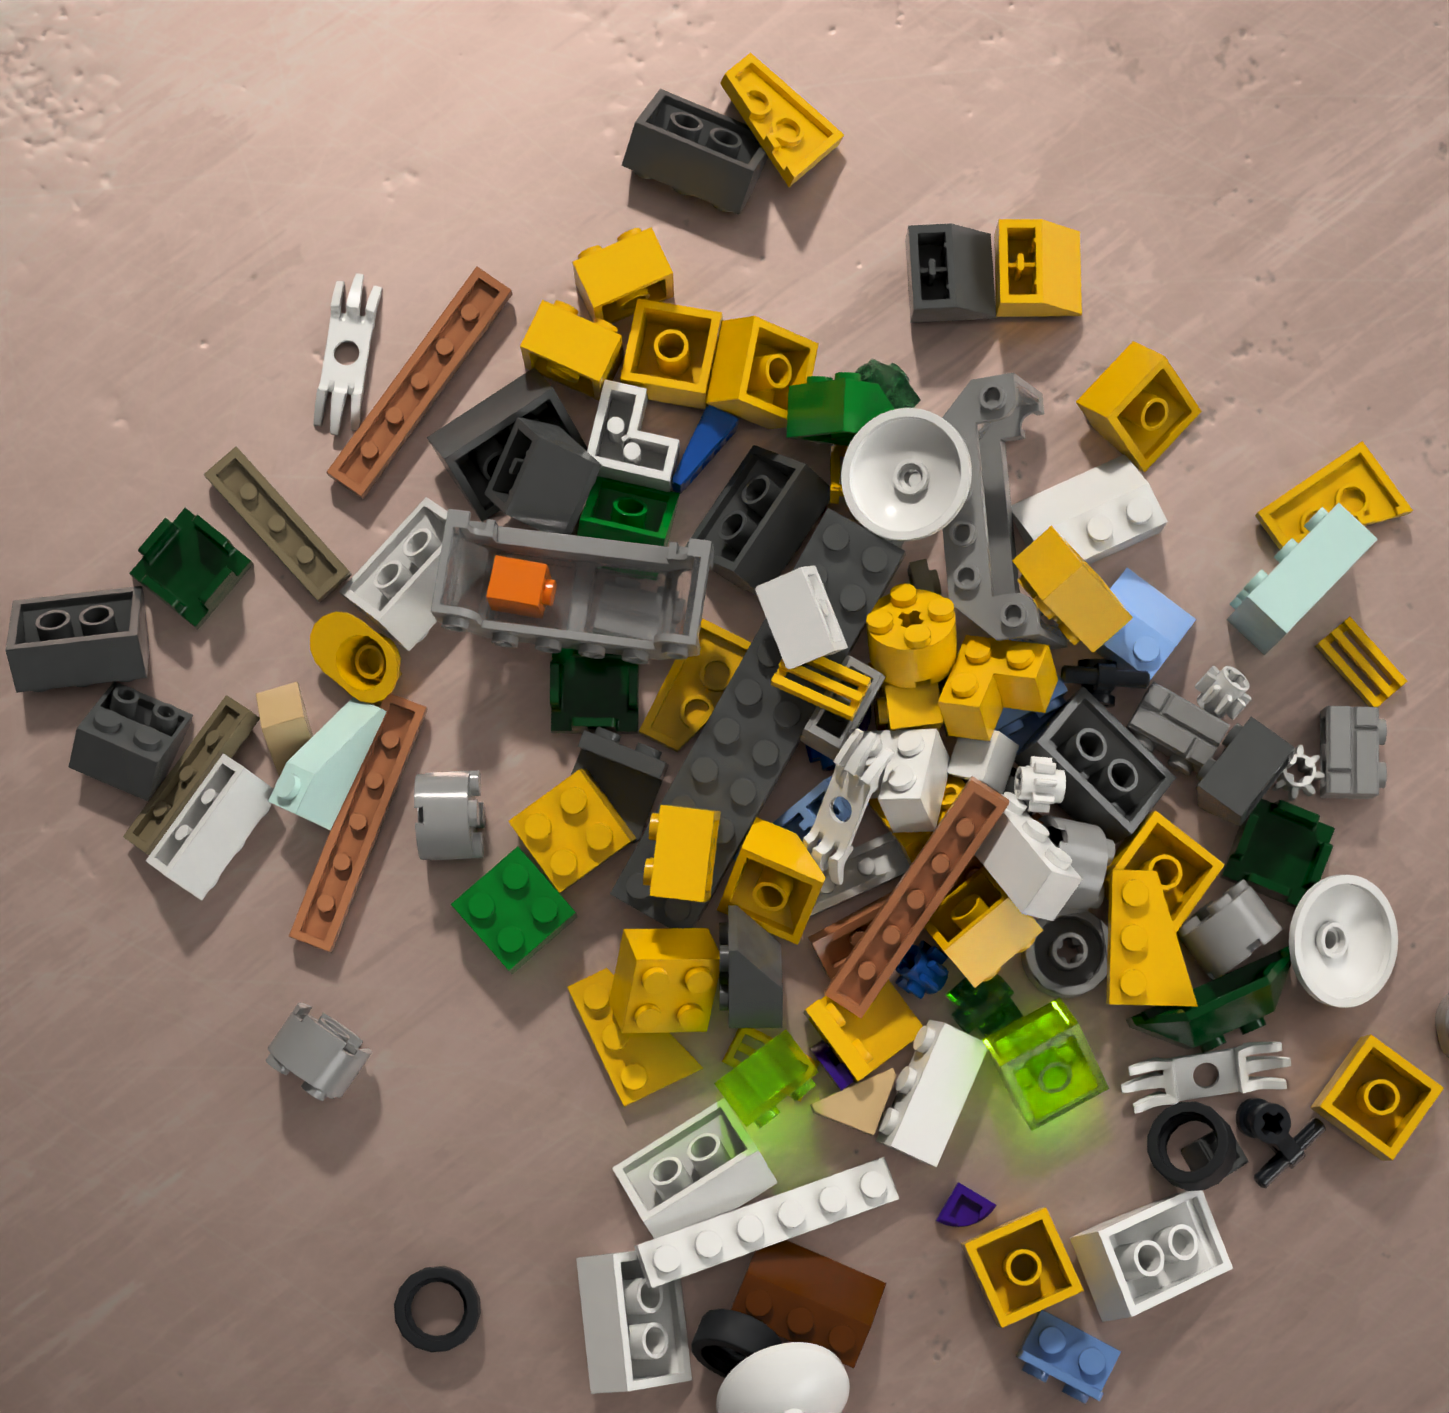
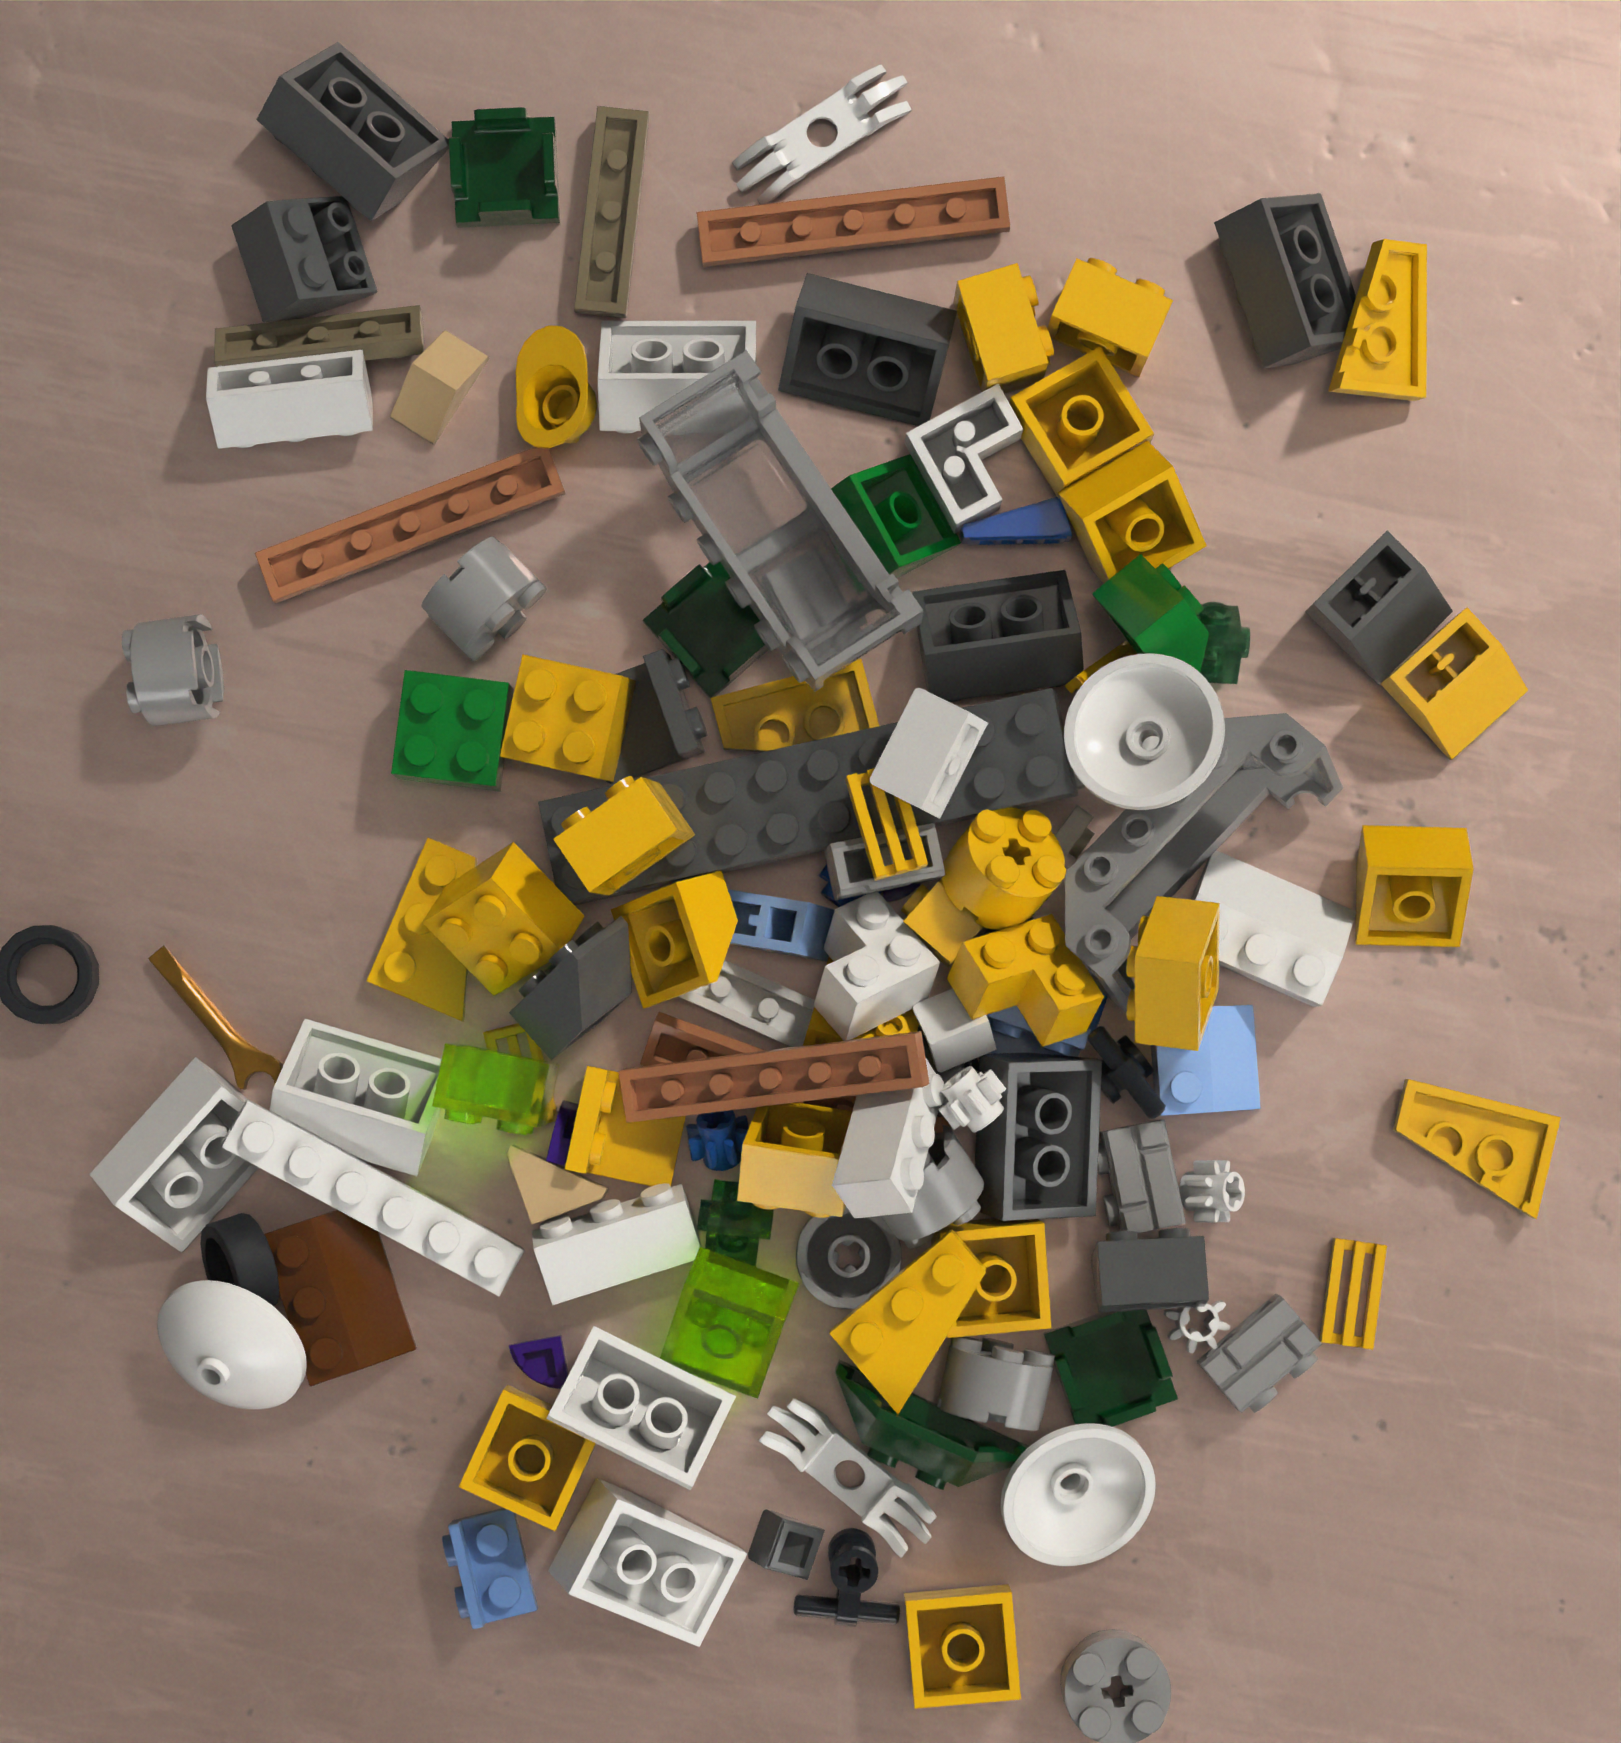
camera: 50 degrees right, 5 degrees up
light aqua slope [268,697,387,830] -> none
dark grey slope [485,417,602,535] -> none
orange brick [486,555,557,619] -> none
white piece [803,728,895,885] -> none
black tyre [1147,1101,1236,1191] -> none
light aqua slope [1227,503,1378,655] -> none
none -> pearl gold piece [148,945,283,1089]
none -> white slope [547,1326,736,1490]

